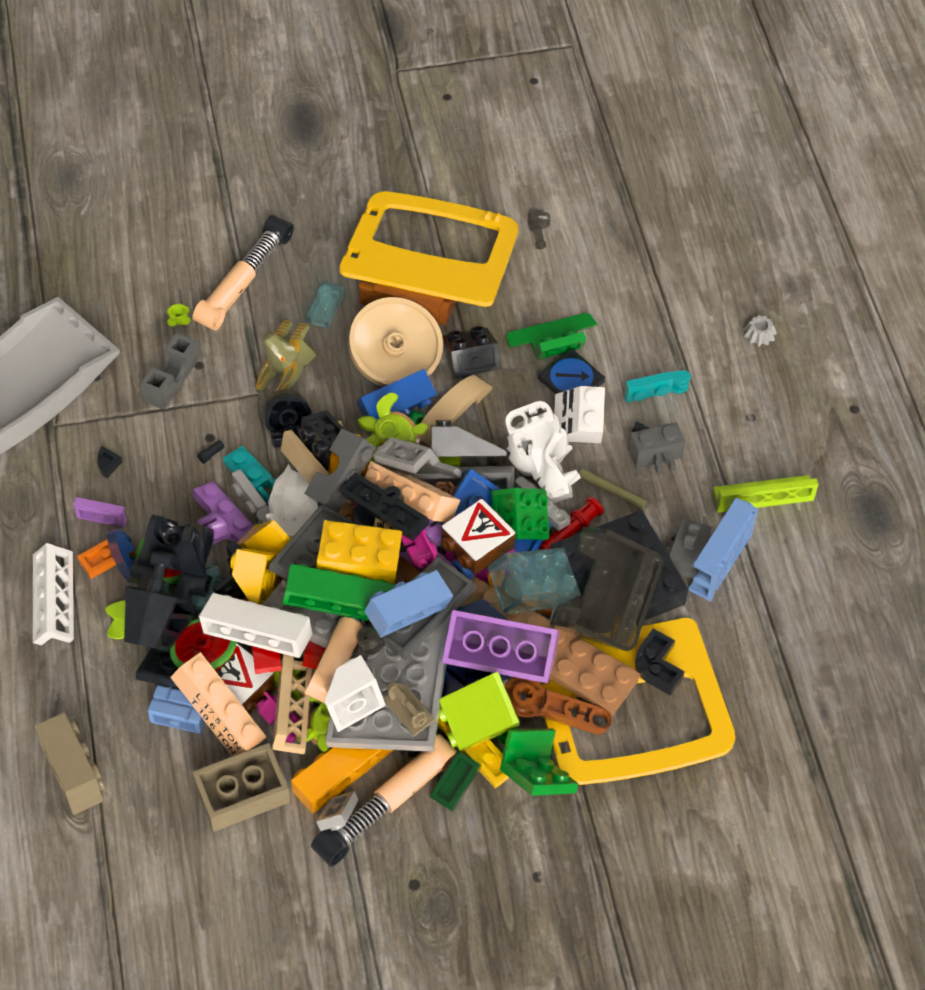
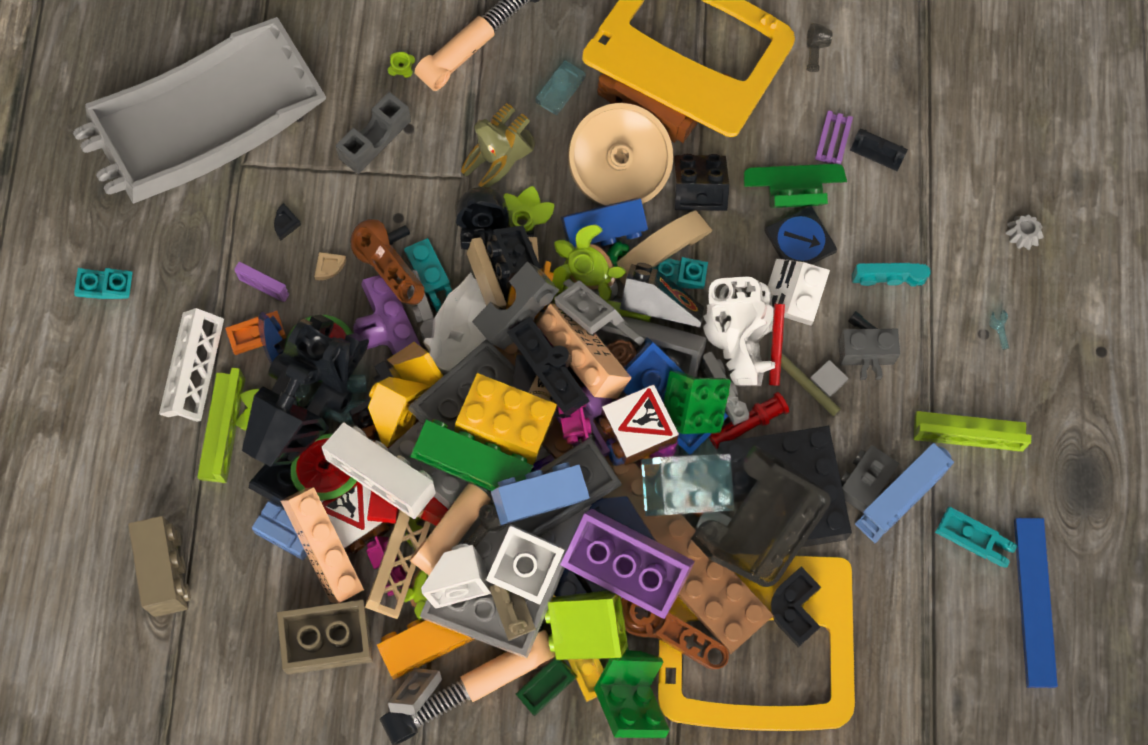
camera: 15 degrees right, 15 degrees up
none -> lime fence [197,368,245,483]
none -> tan tile [314,252,346,280]
none -> dark orange beam [350,219,424,305]
none -> white slope [486,524,564,604]
none -> lime plate [504,186,554,231]
none -> teal slope [652,257,708,289]
none -> red bar [769,304,785,386]
none -> light grey tile [810,360,849,398]
none -> medium lavender tile [815,111,853,165]
none -> black hinge [850,128,908,172]
none -> teal hinge [935,506,1017,568]
none -> clear light blue hand [989,310,1009,350]
none -> blue tile [1014,518,1058,688]

